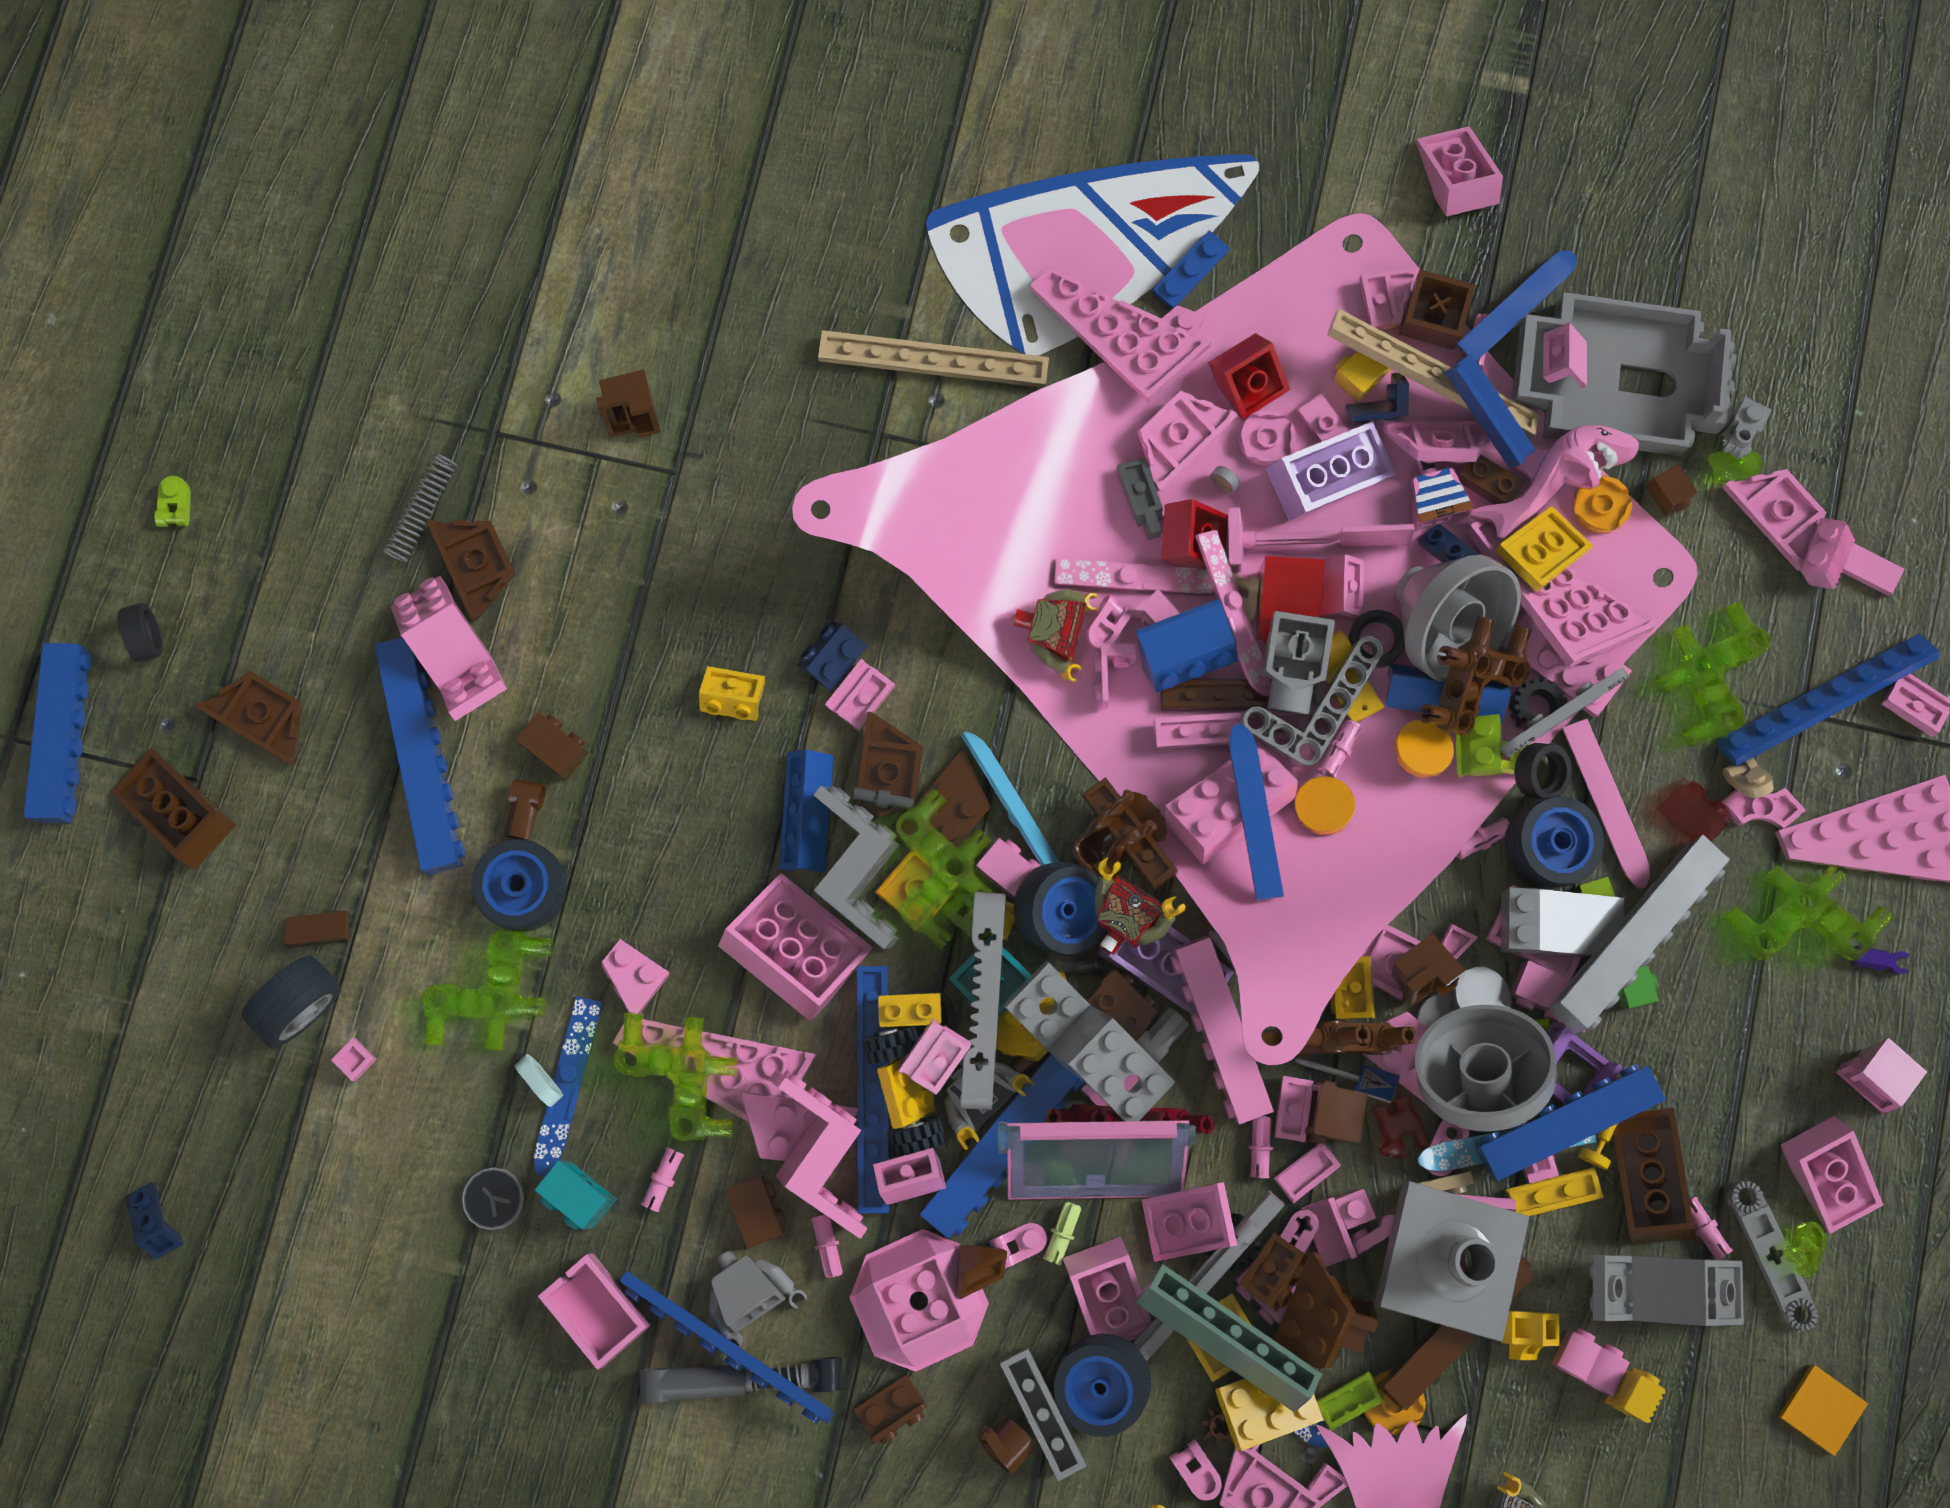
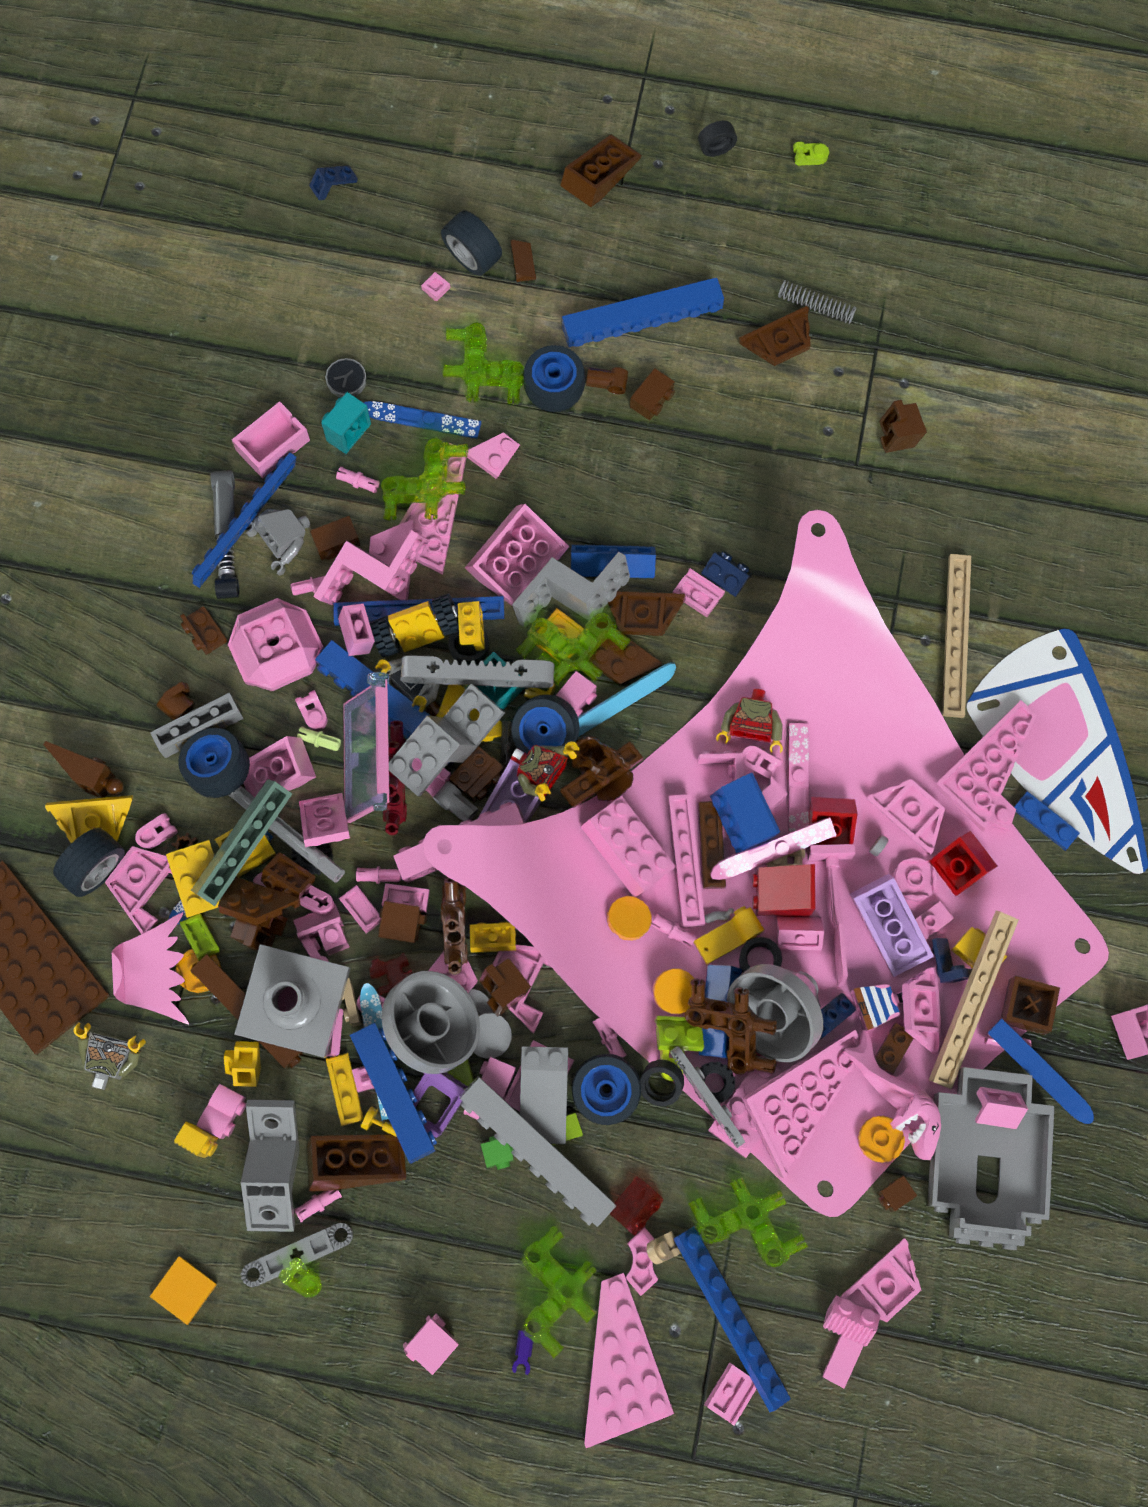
camera: 85 degrees right, 5 degrees down
blue brick [24,643,92,823] -> none
reddish brown wing [195,671,303,766] -> none
bright pink bracket [390,575,507,721] -> none
light aqua beam [515,1054,563,1107] -> none
yellow bracket [699,666,765,721] -> none
dark grey bar [853,787,914,810] -> none
bright pink plate [898,1019,971,1095] -> none
reddish brown slope [956,1244,1008,1299] -> none
dark grey hinge [1116,458,1163,540] -> none
blue piece [1229,724,1284,901] -> none
light grey beam [1239,636,1383,767] -> none
light grey brick [1263,611,1335,715] -> none
piece [1294,1058,1400,1103] -> none
bright pink wing [1359,266,1416,330] -> none
blue panel [1445,354,1536,468] -> none
yellow plate [1495,506,1593,592] -> none
bright pink piece [1562,719,1650,889] -> none
clear neon green plate [1707,450,1763,485] -> none
light grey brick [1721,397,1771,460] -> none
bright pink slope [1780,1116,1884,1234] -> none

